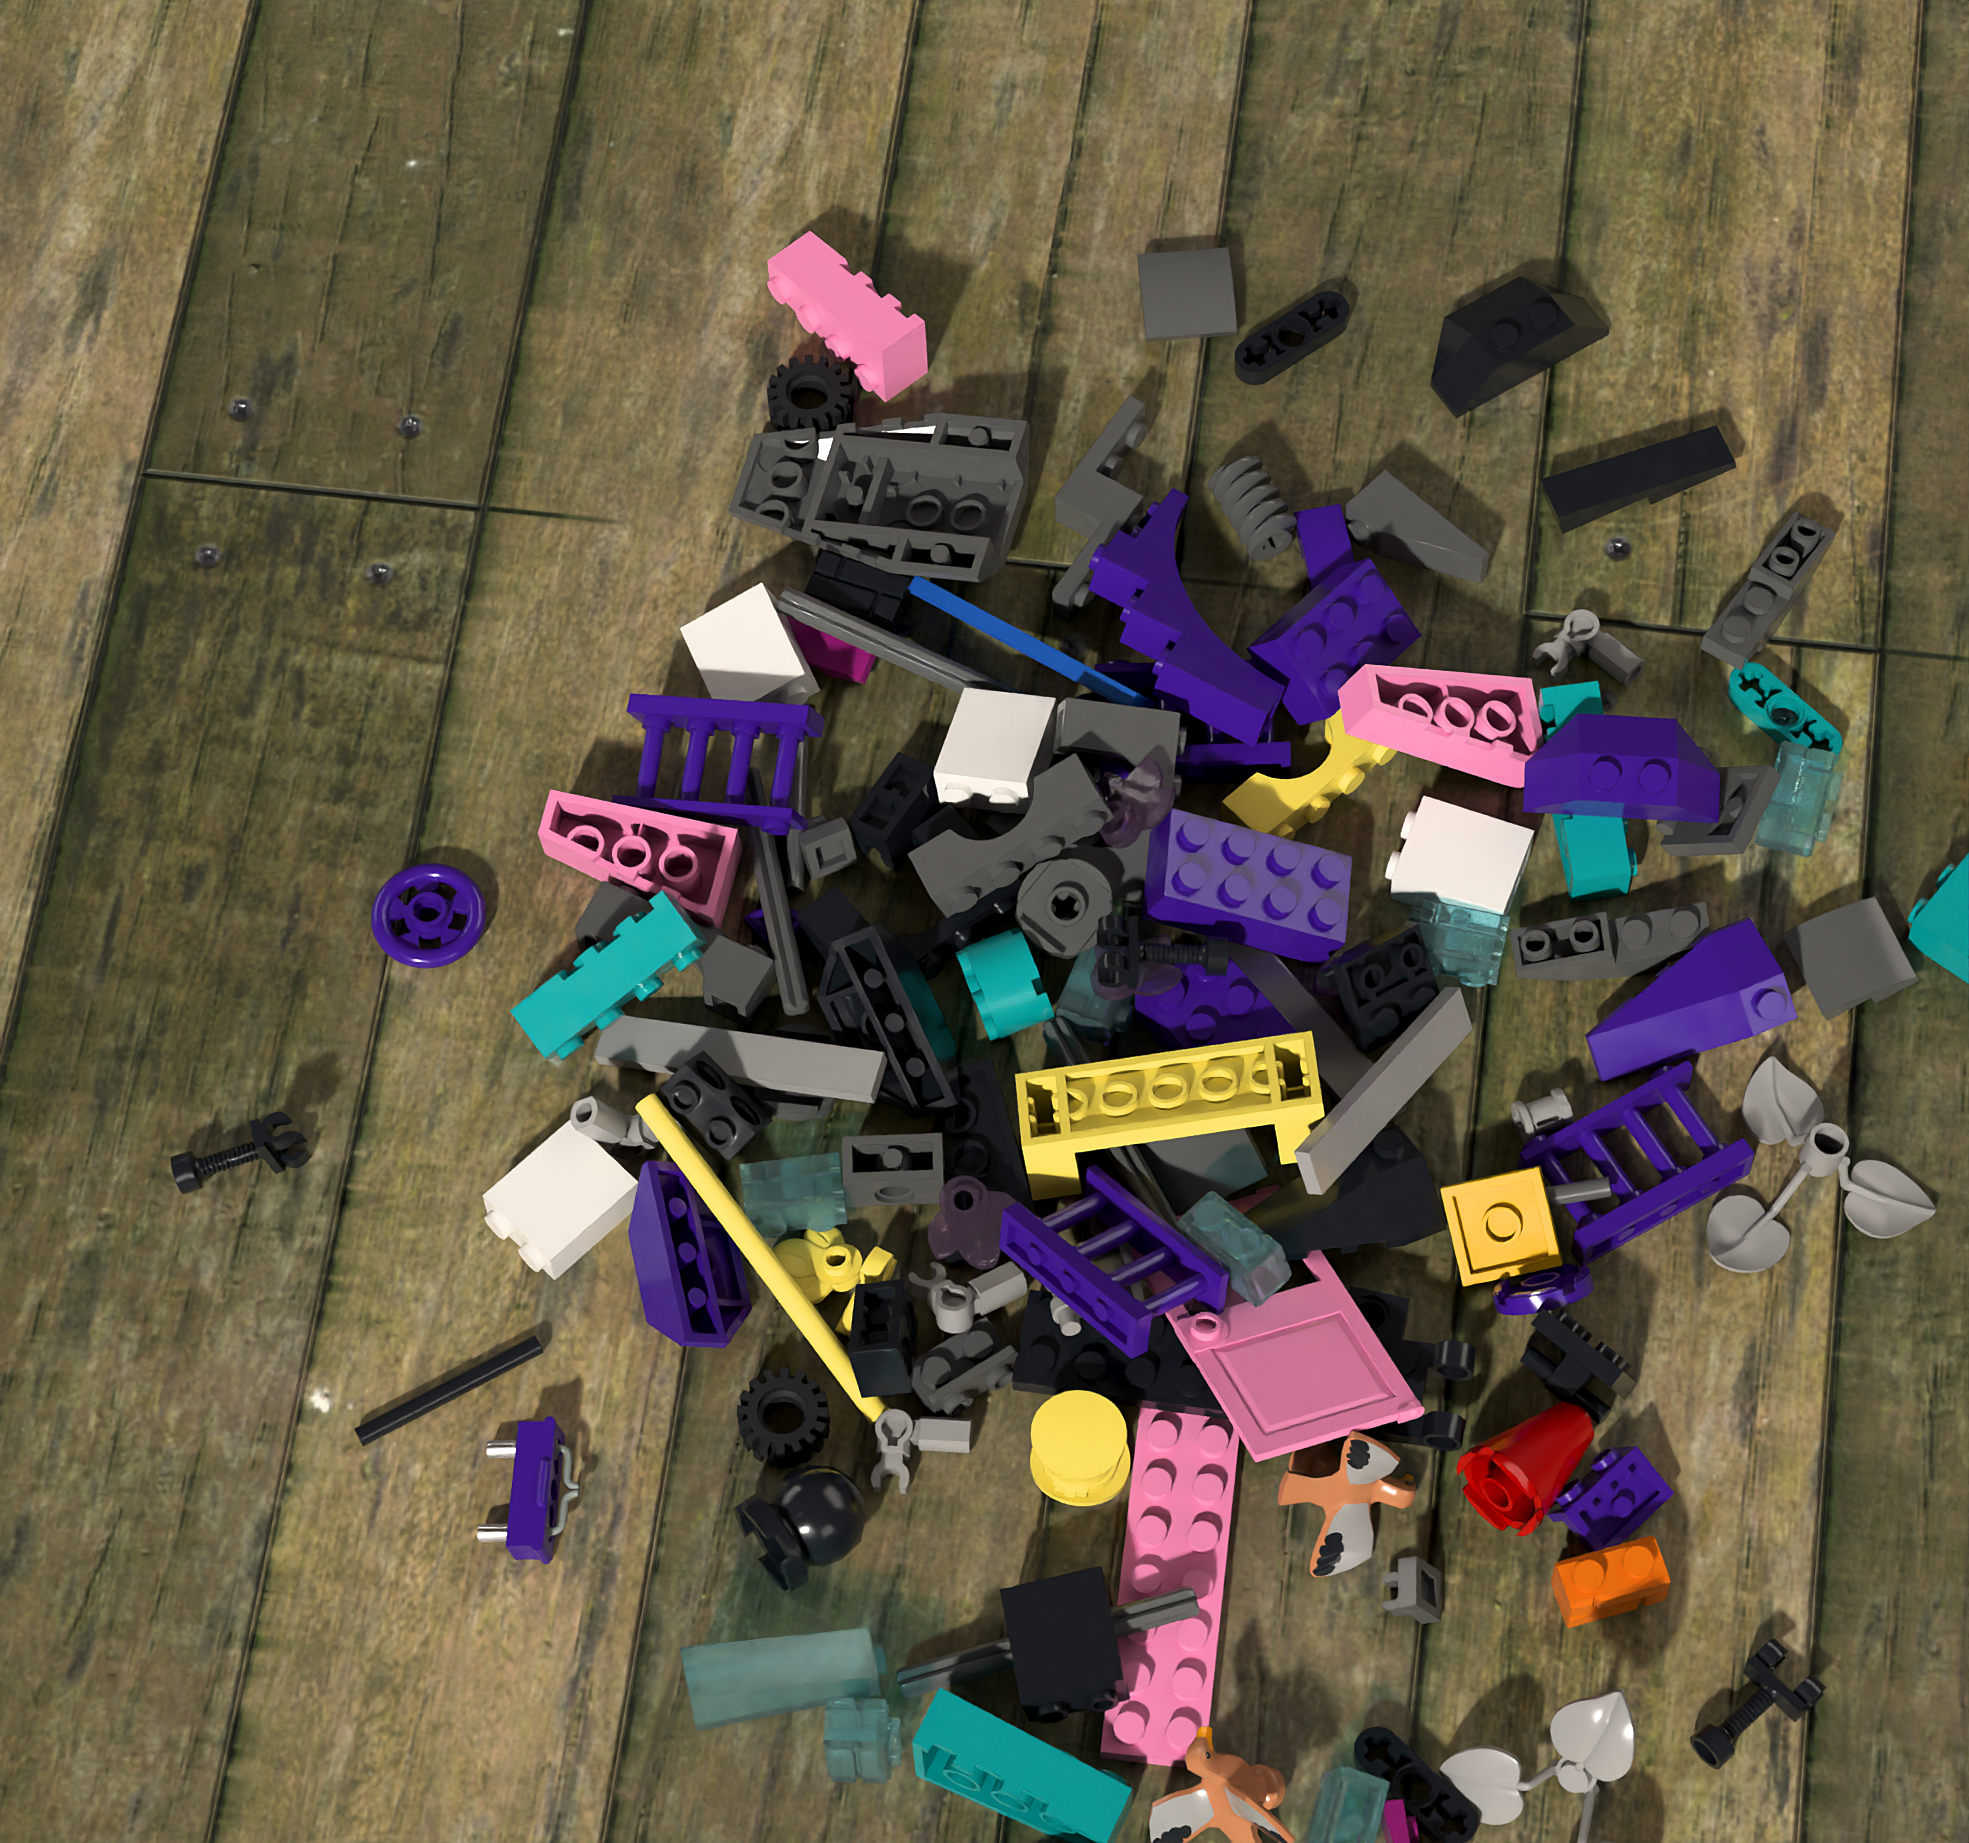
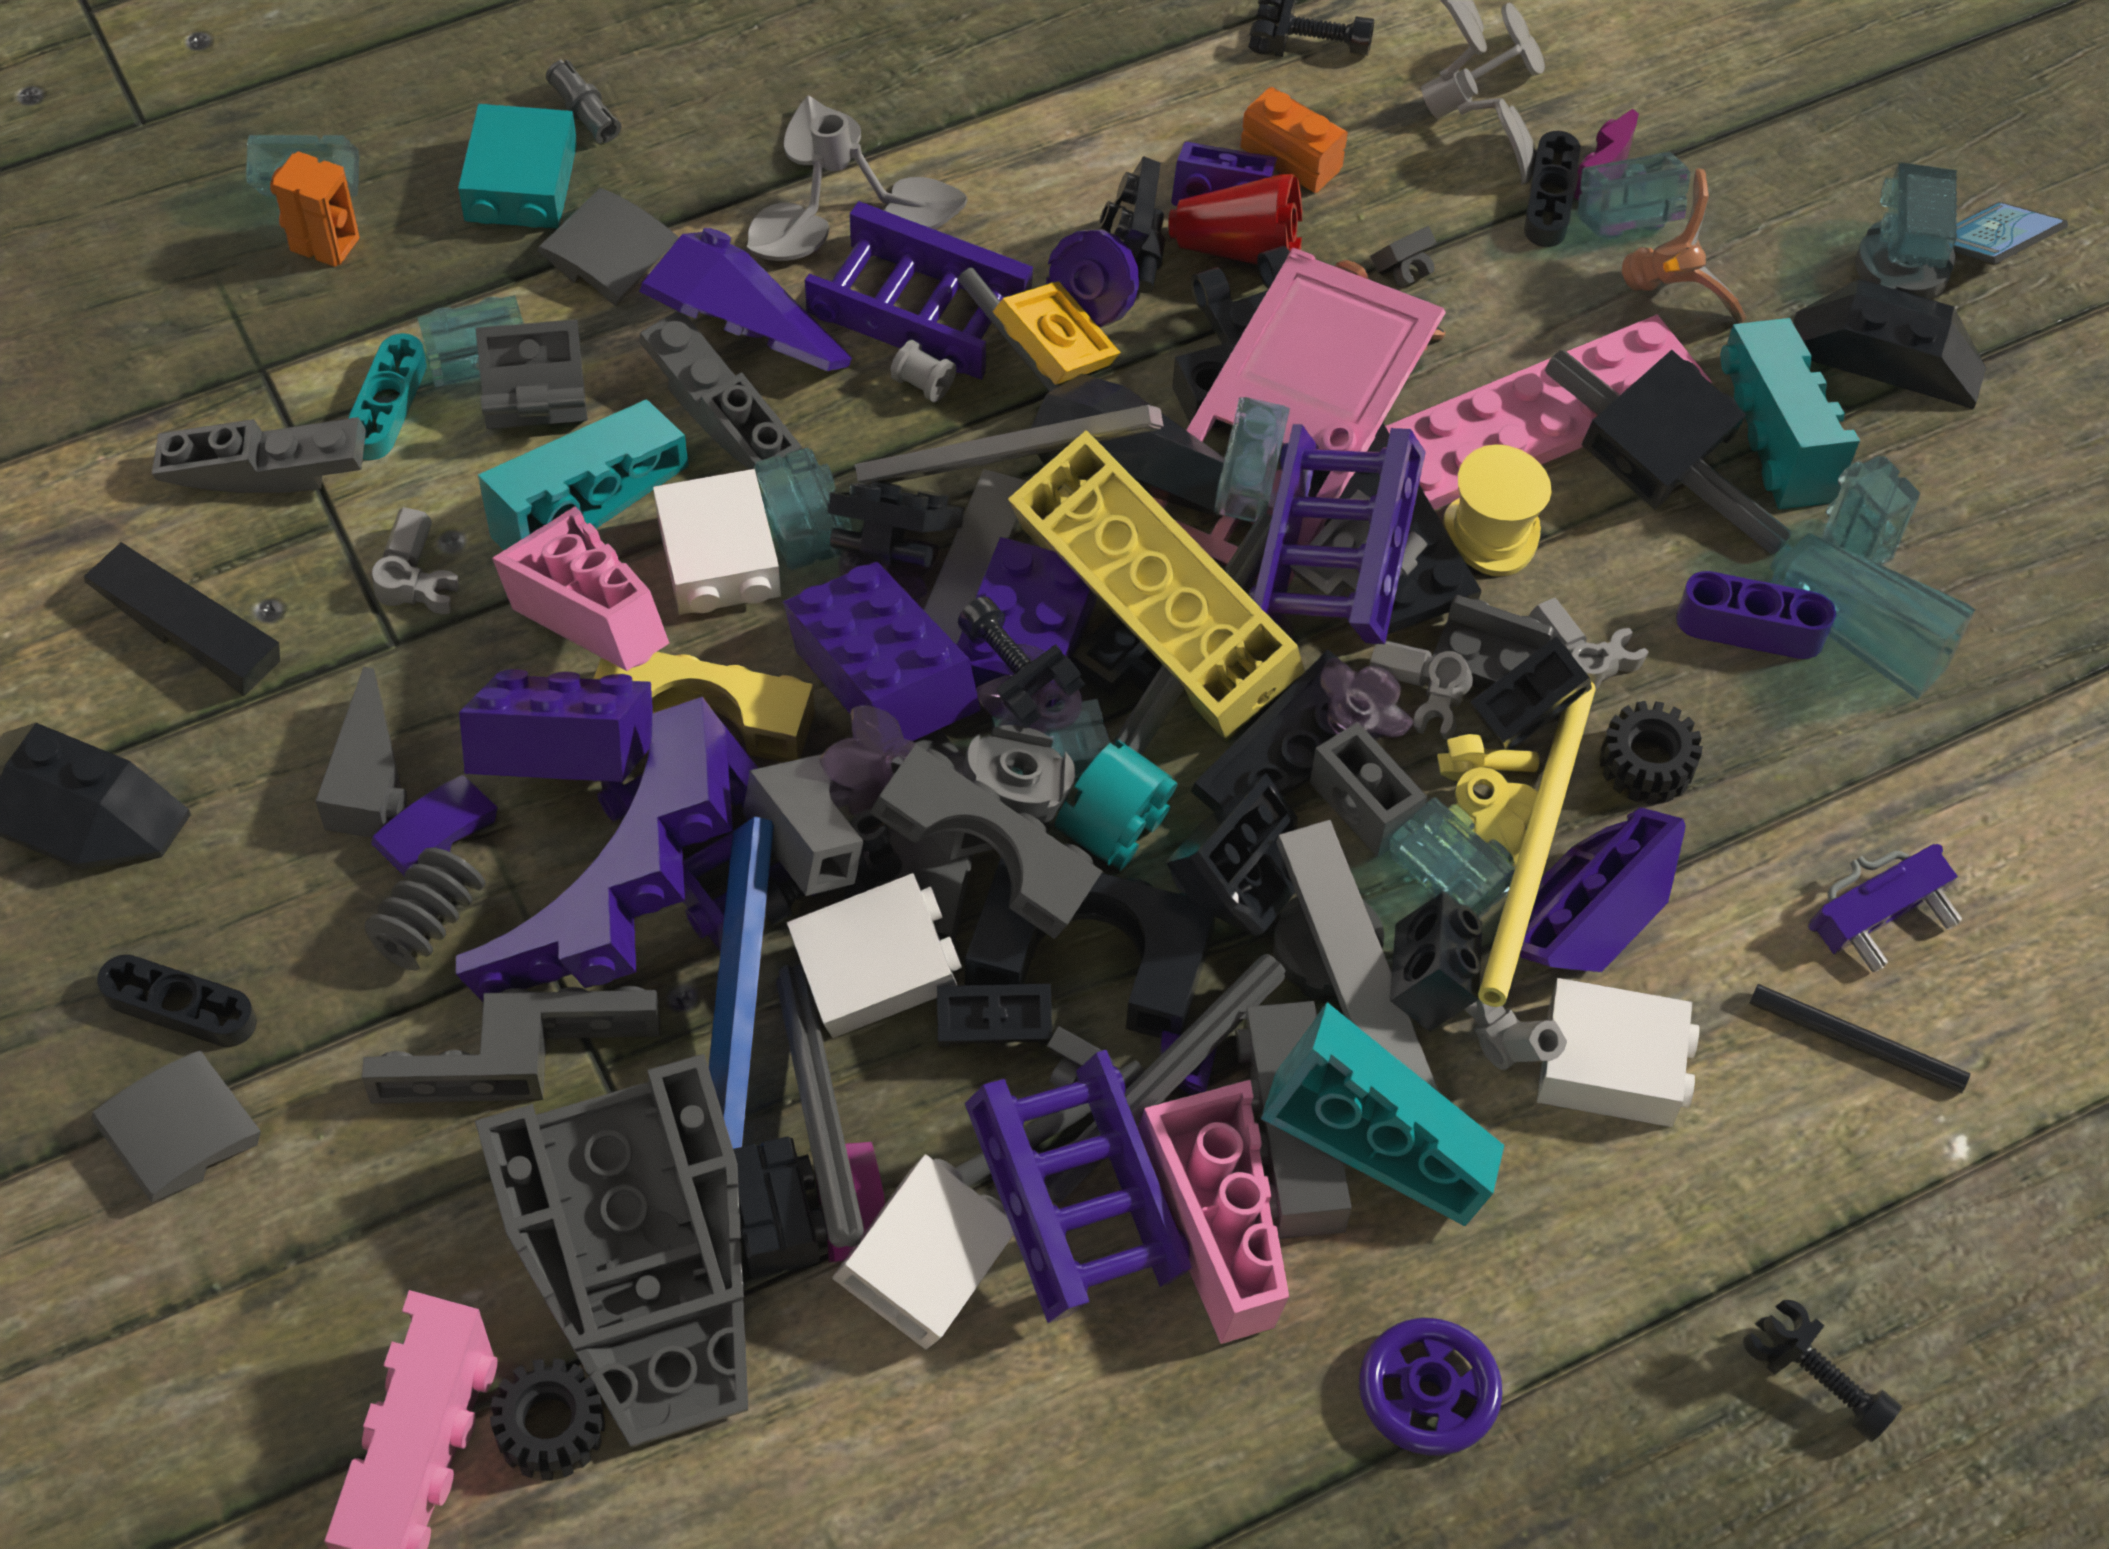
camera: 130 degrees left, 5 degrees down
black tile [734,1465,866,1592] -> none
dark purple wedge [1523,713,1720,823] -> none
none -> dark purple beam [1676,571,1836,659]

